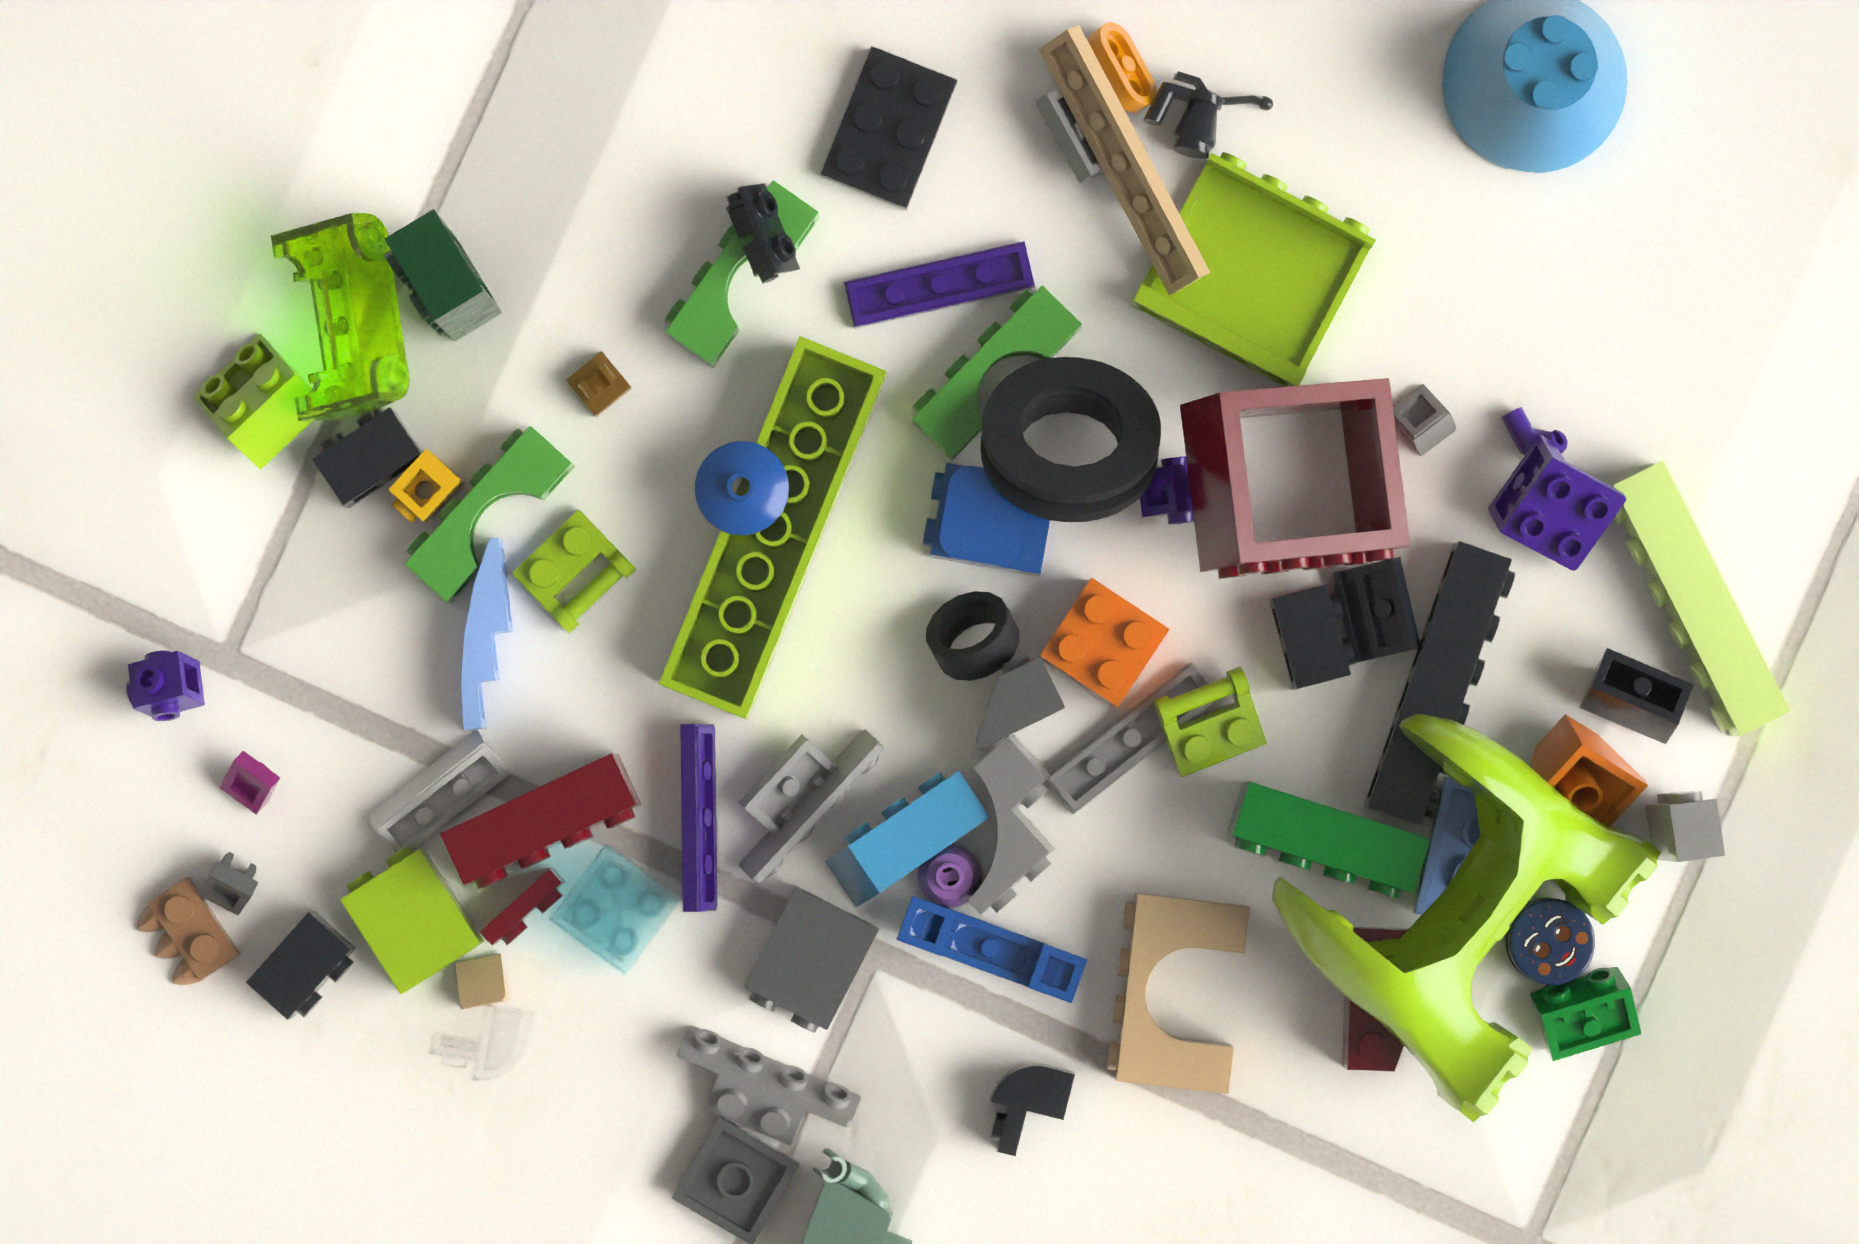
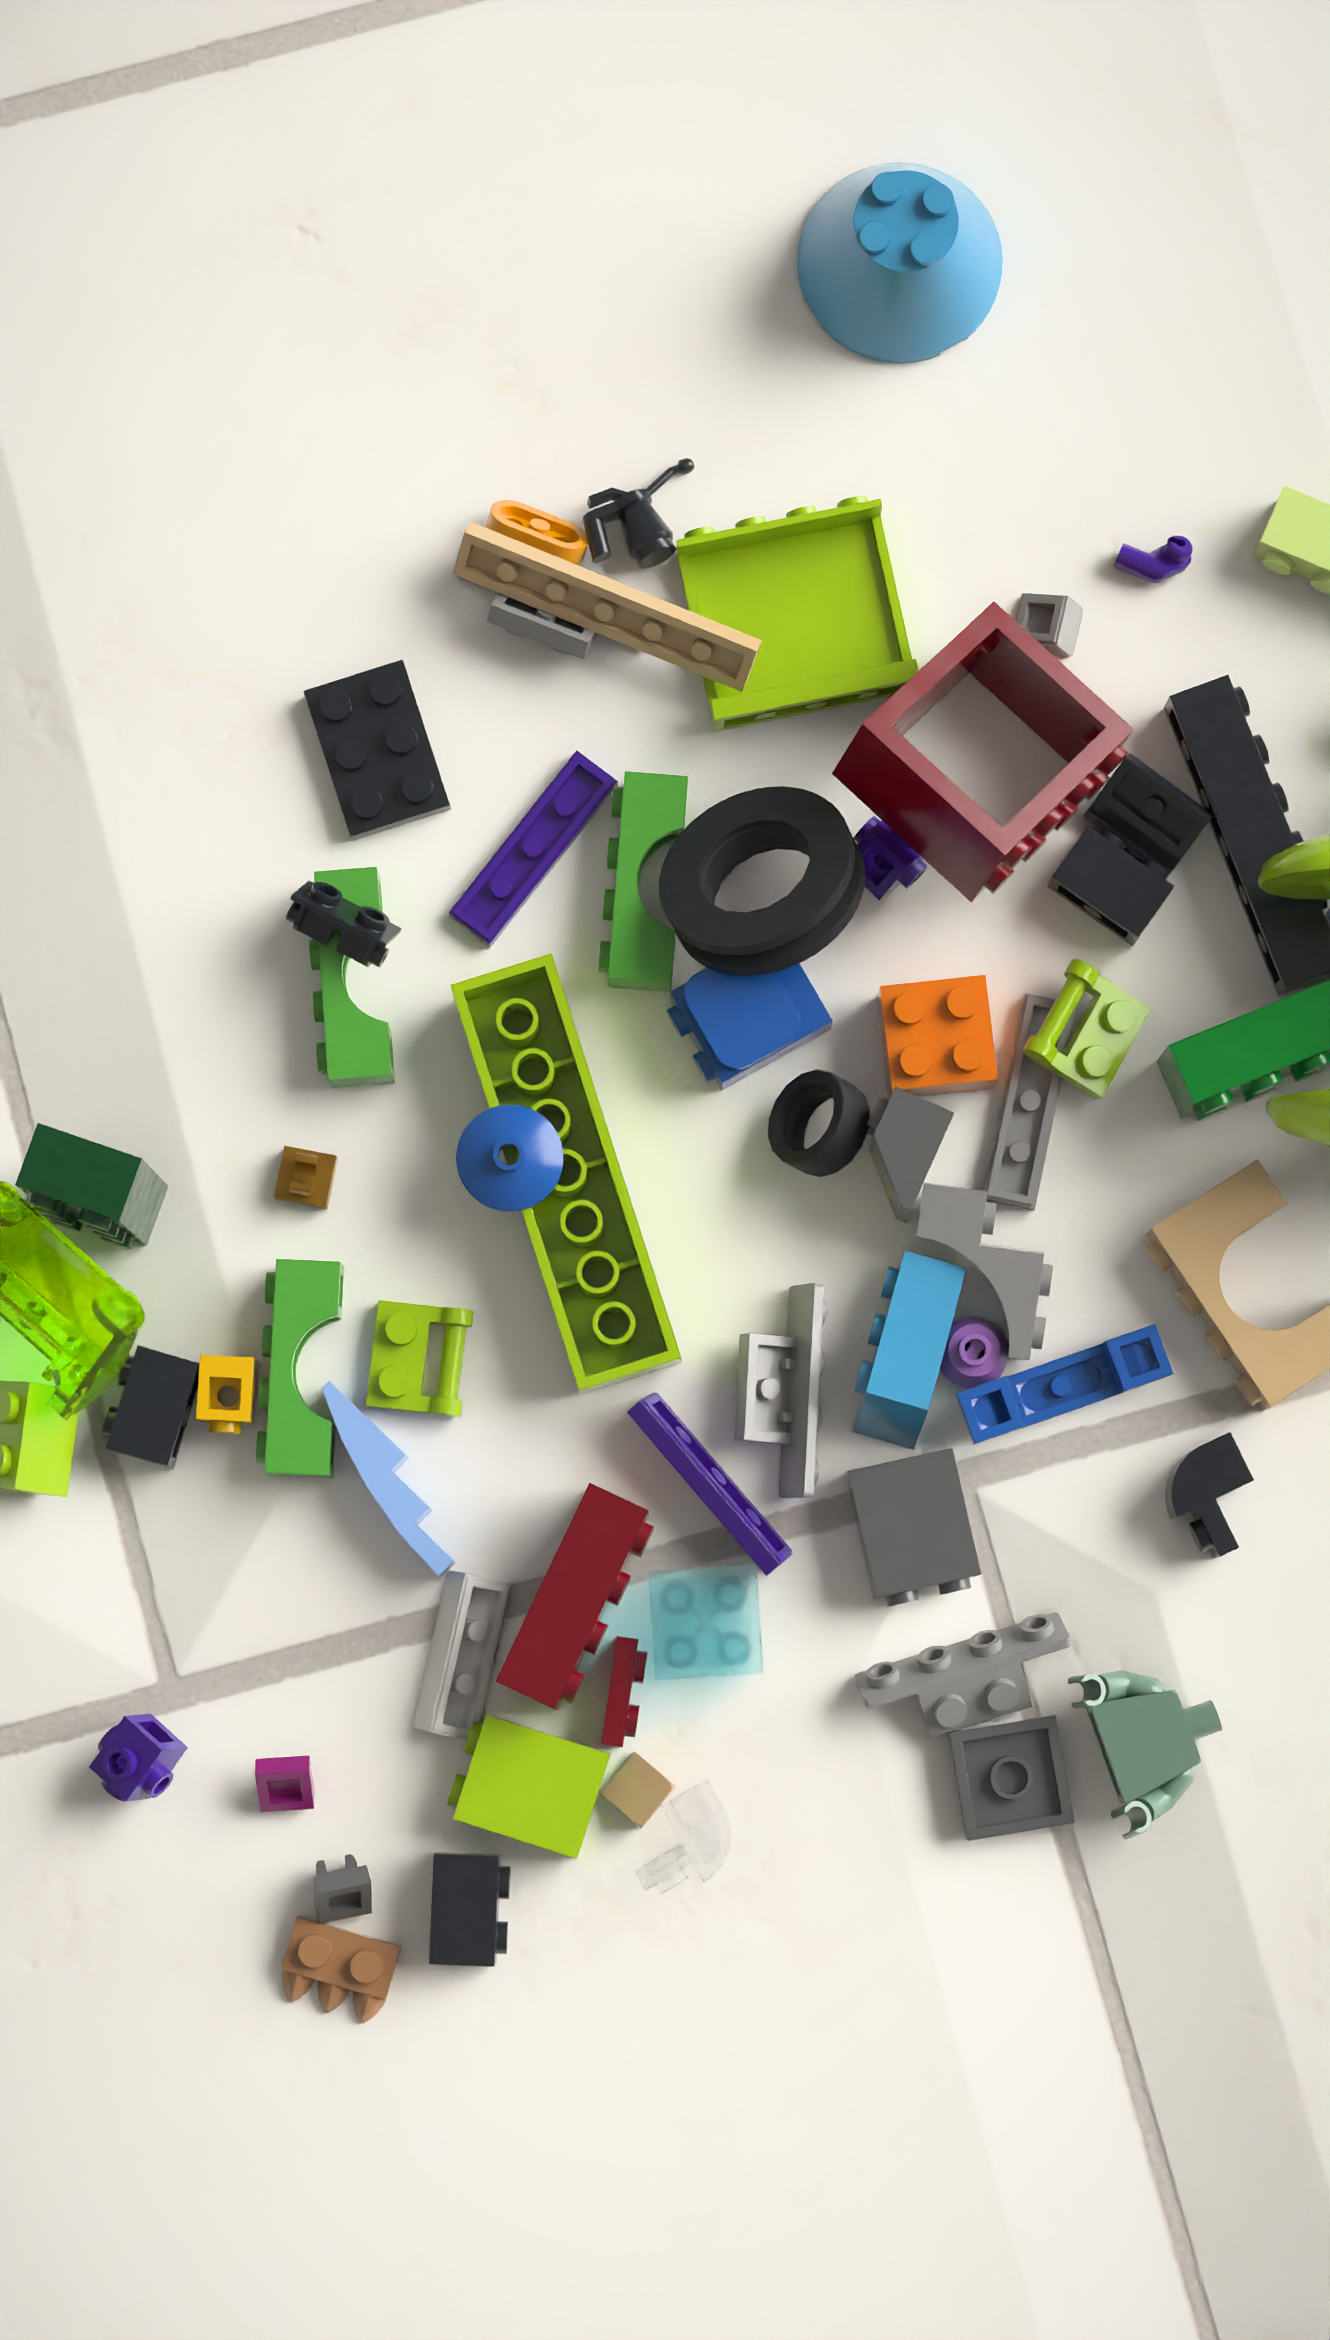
camera: 35 degrees left, 5 degrees down
dark purple bracket [1487,434,1626,571] -> none

